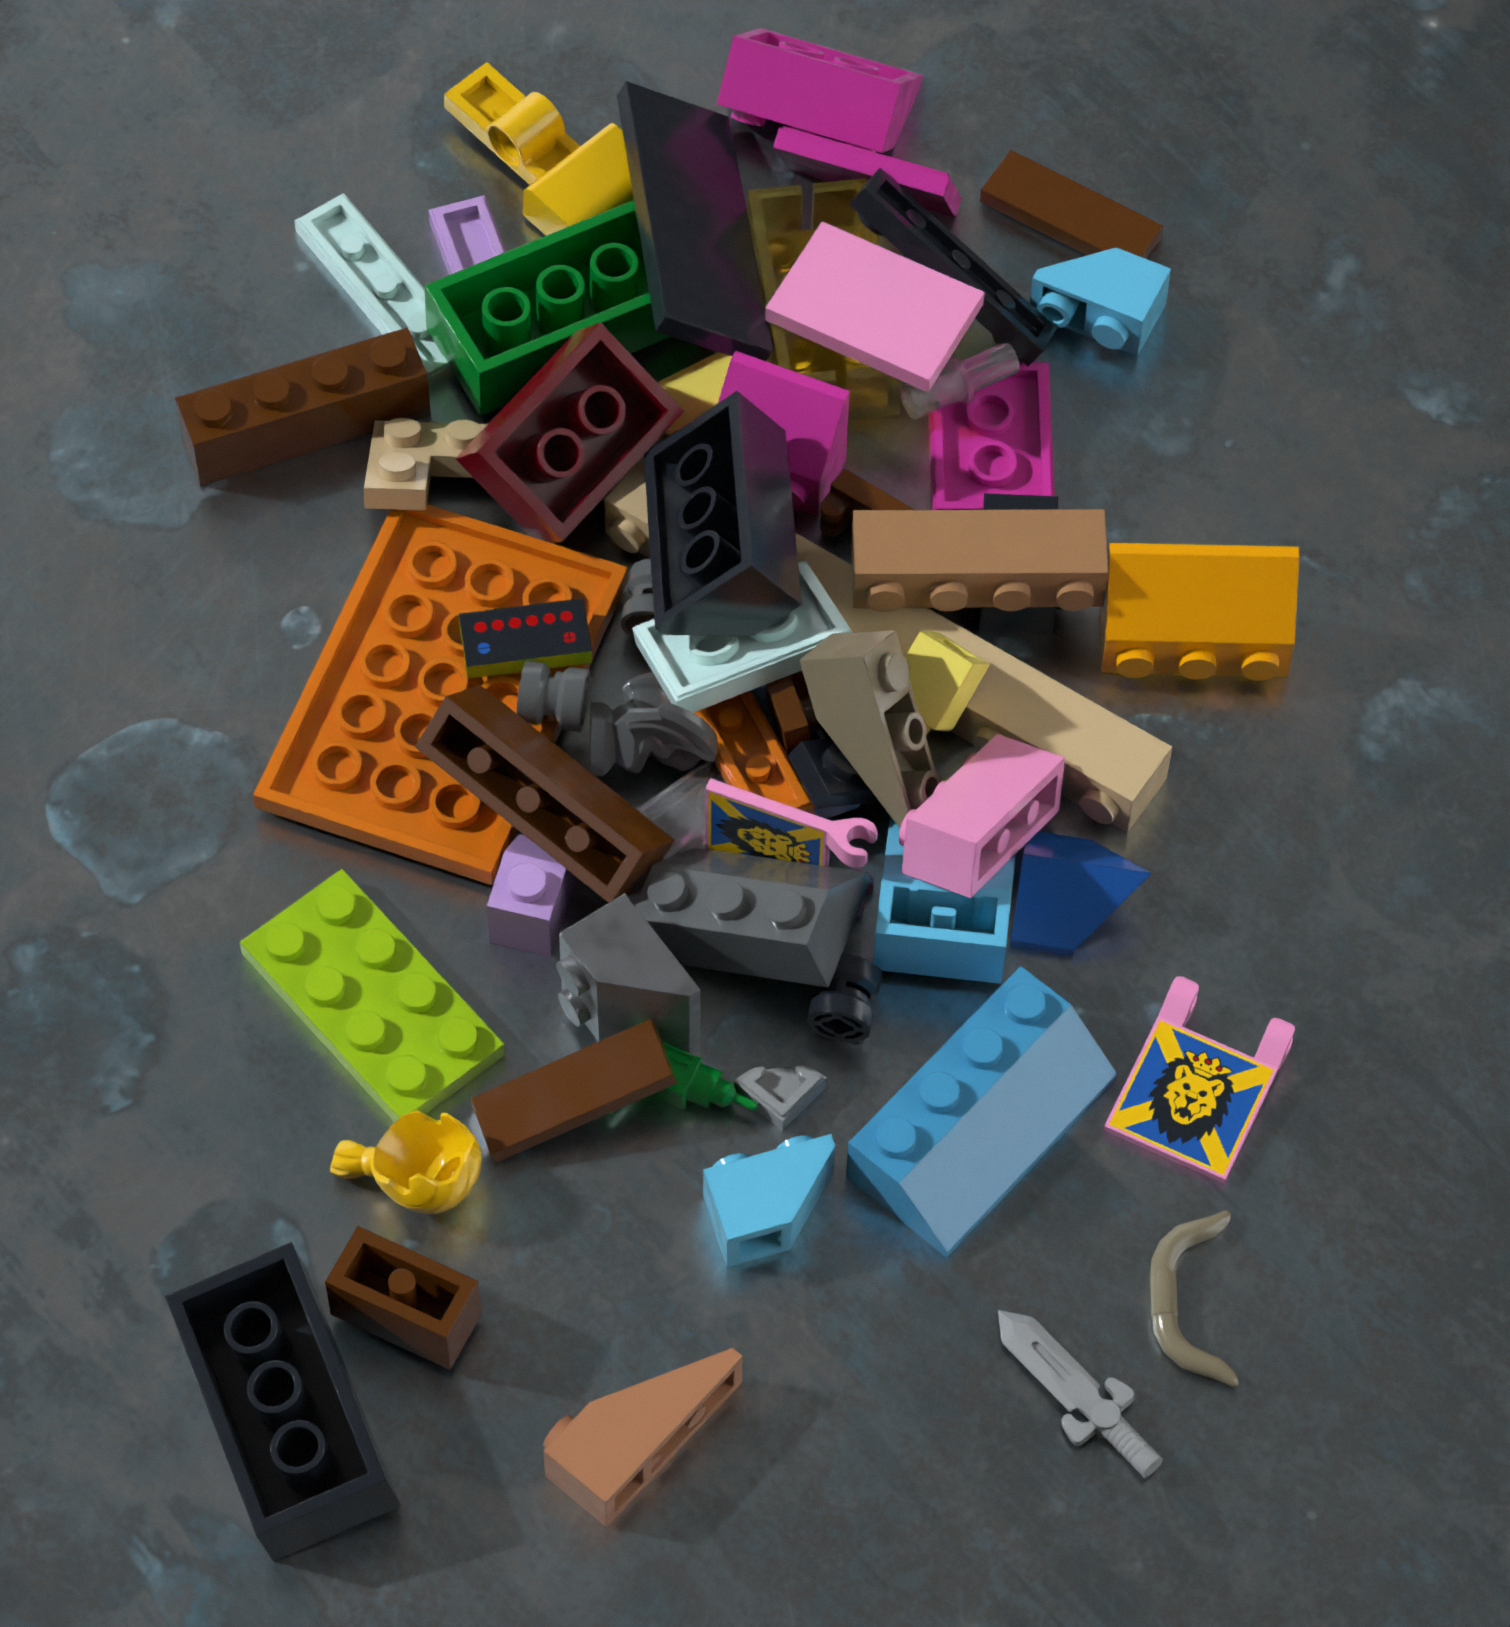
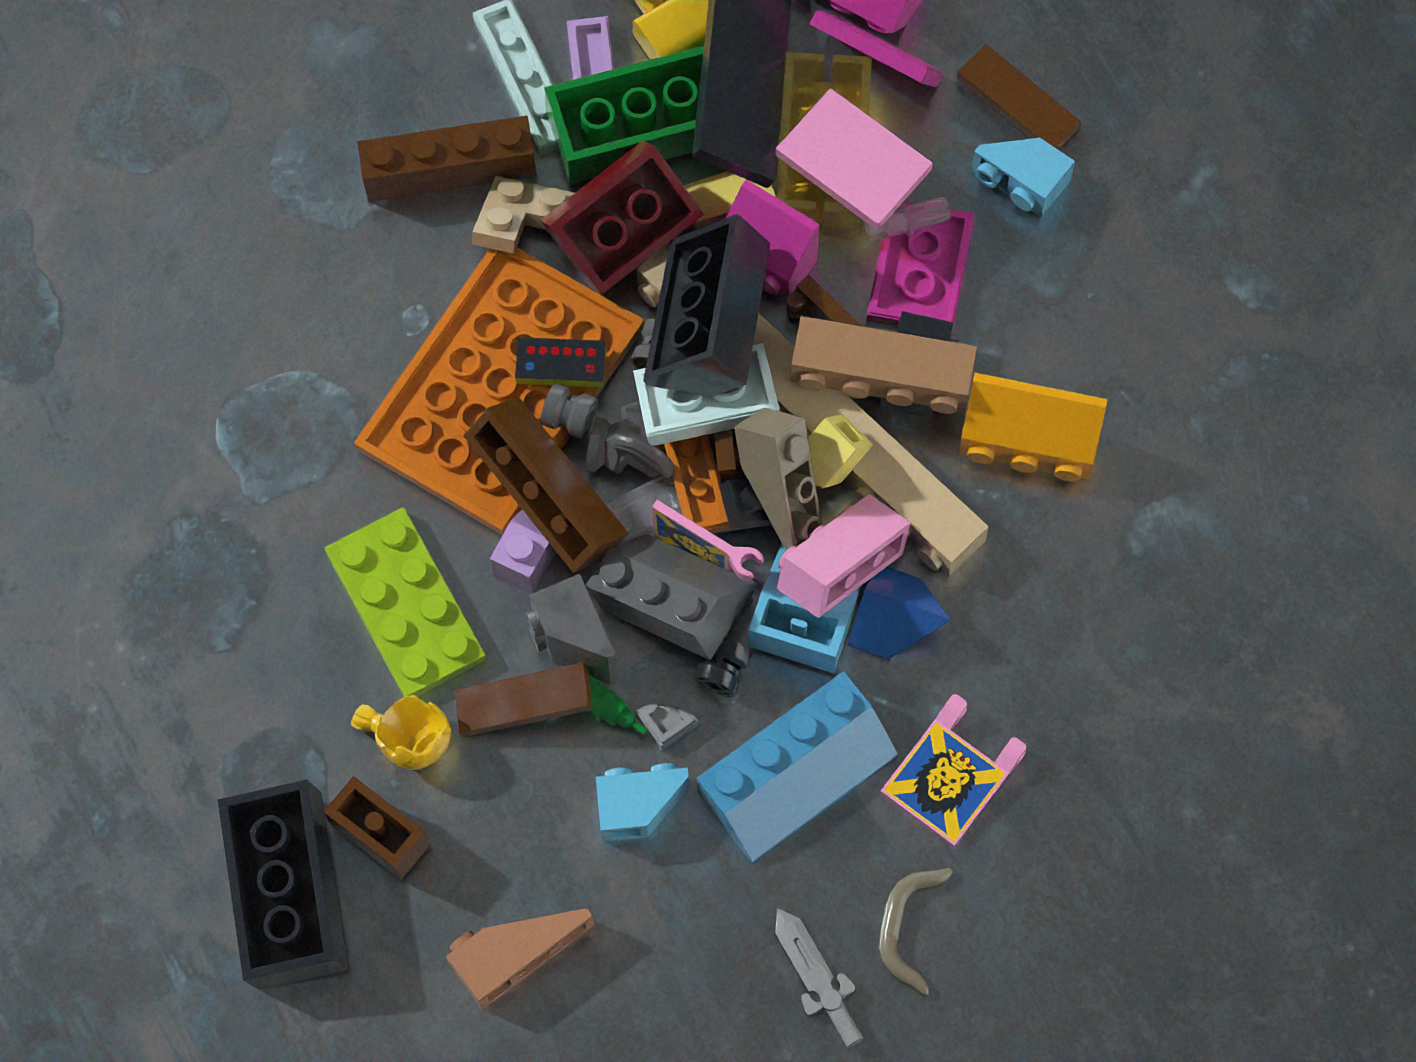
camera: 15 degrees right, 10 degrees up
black plate [849,168,1058,366] -> none

